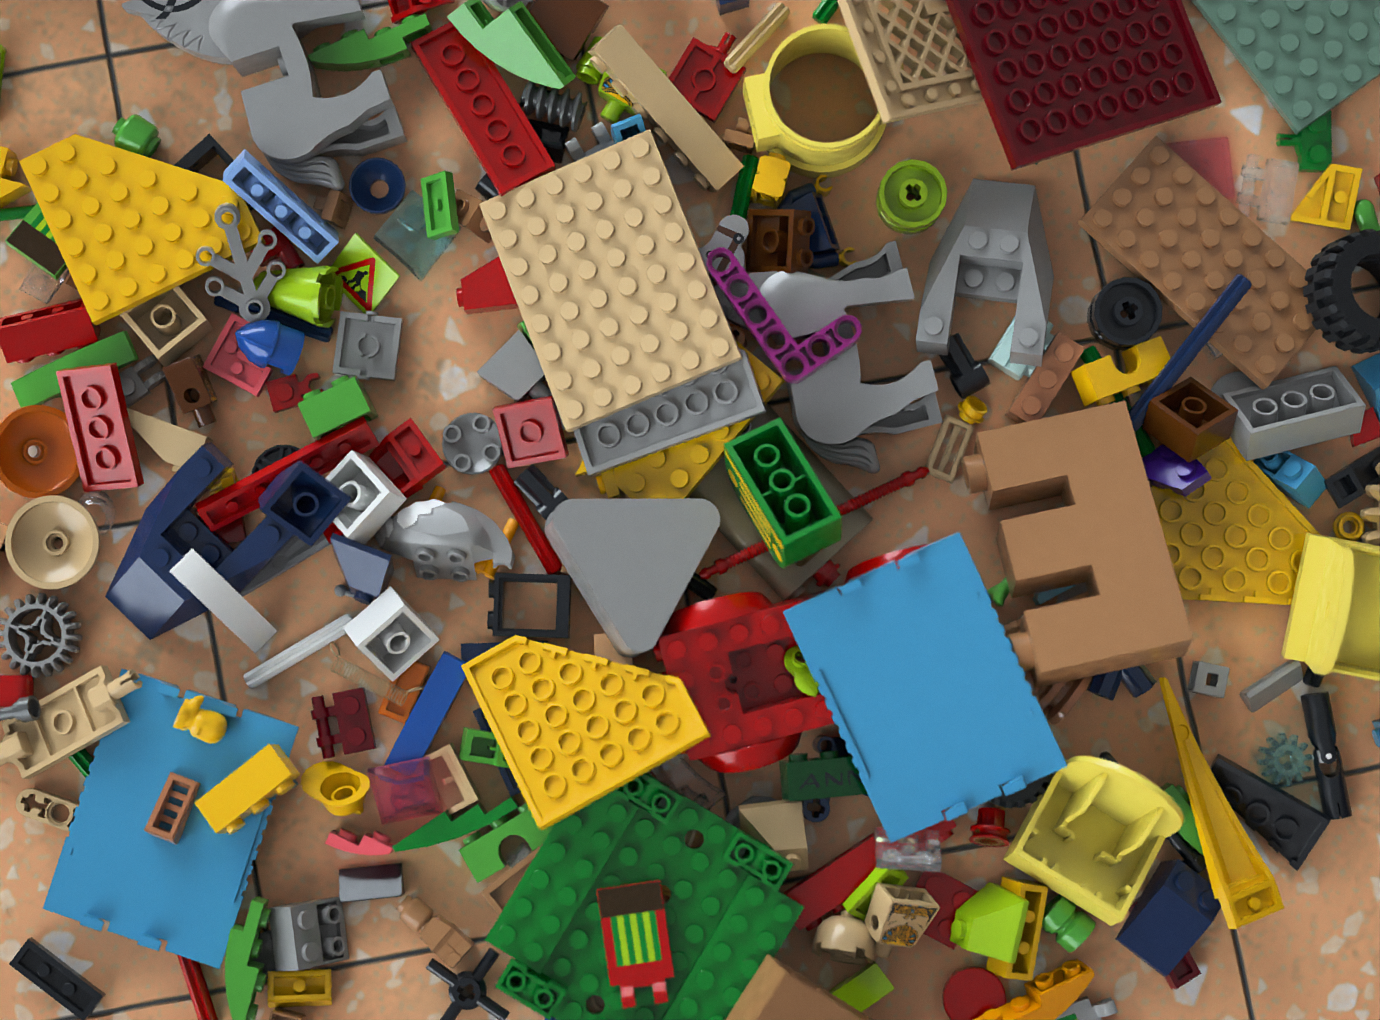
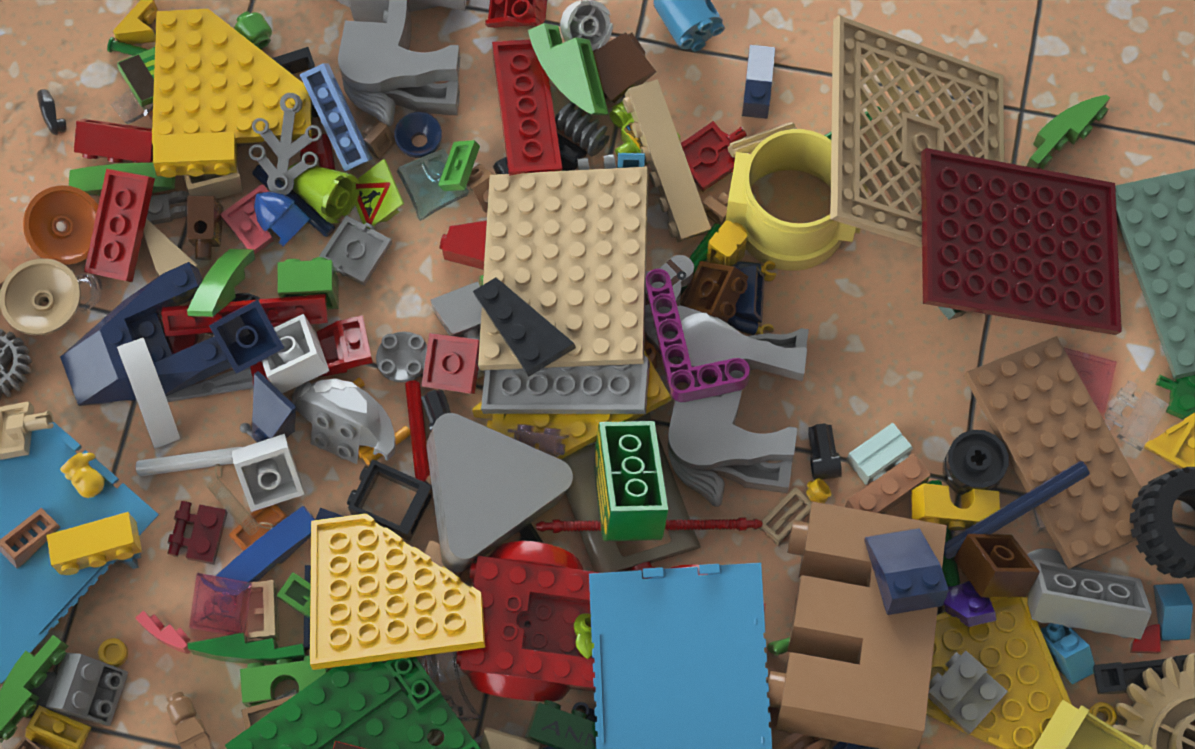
camera: 25 degrees right, 15 degrees down
red plate [266,373,324,413] -> none
yellow piece [300,761,371,816] -> none
bright green slope [308,13,433,71] -> none
slope [339,863,405,903] -> none
lime wheel [876,159,948,235] -> none
light grey wedge [916,179,1054,367] -> none
none -> yellow tile [98,638,128,667]
none -> yellow brick [153,132,237,178]
none -> bright green slope [187,249,255,317]
none -> black wing [473,277,576,377]
none -> hinge [508,424,569,457]
none -> dark blue slope [864,528,949,615]
none -> light grey plate [928,651,1008,735]

